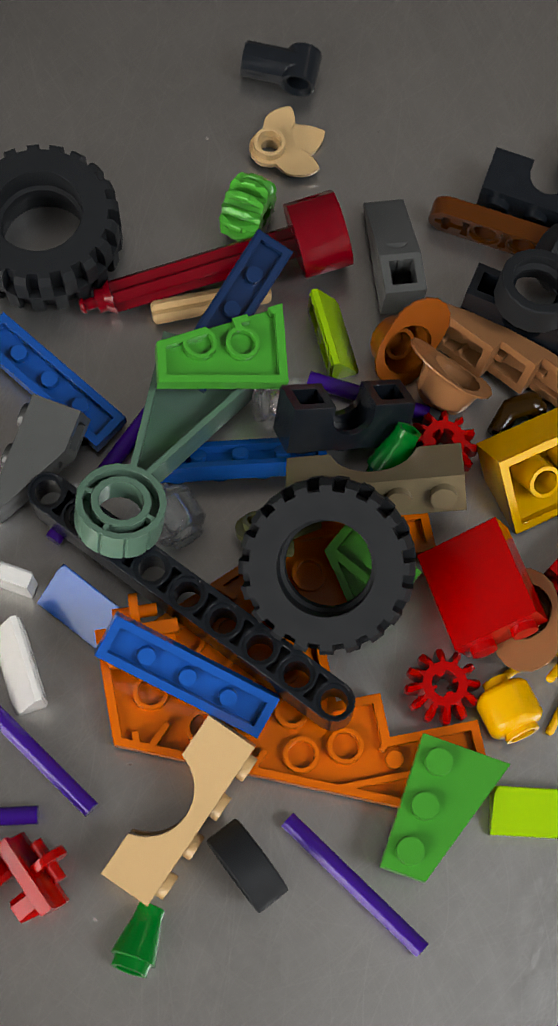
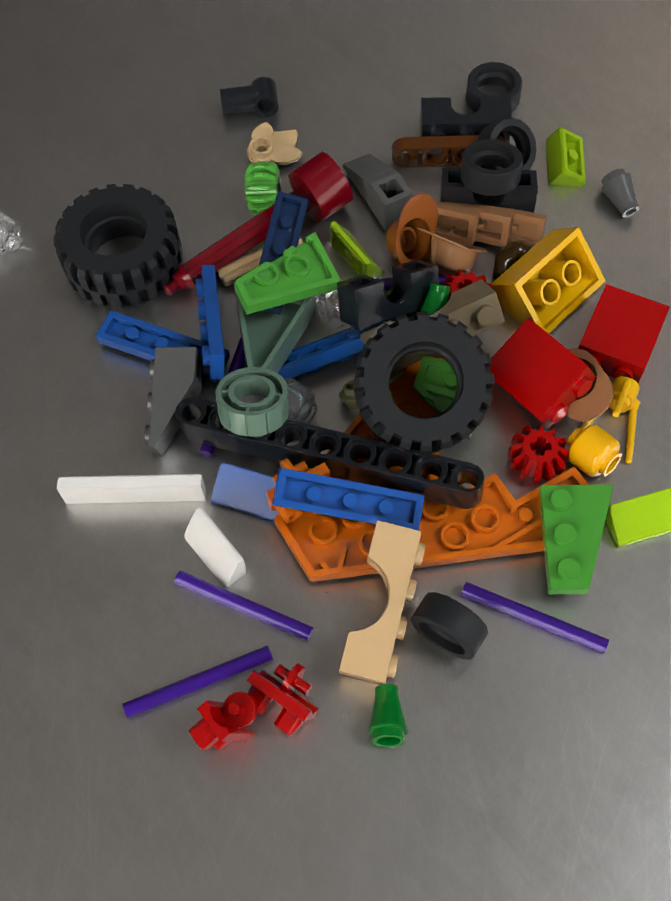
camera: 10 degrees left, 10 degrees down
none -> blue plate [196,265,224,380]

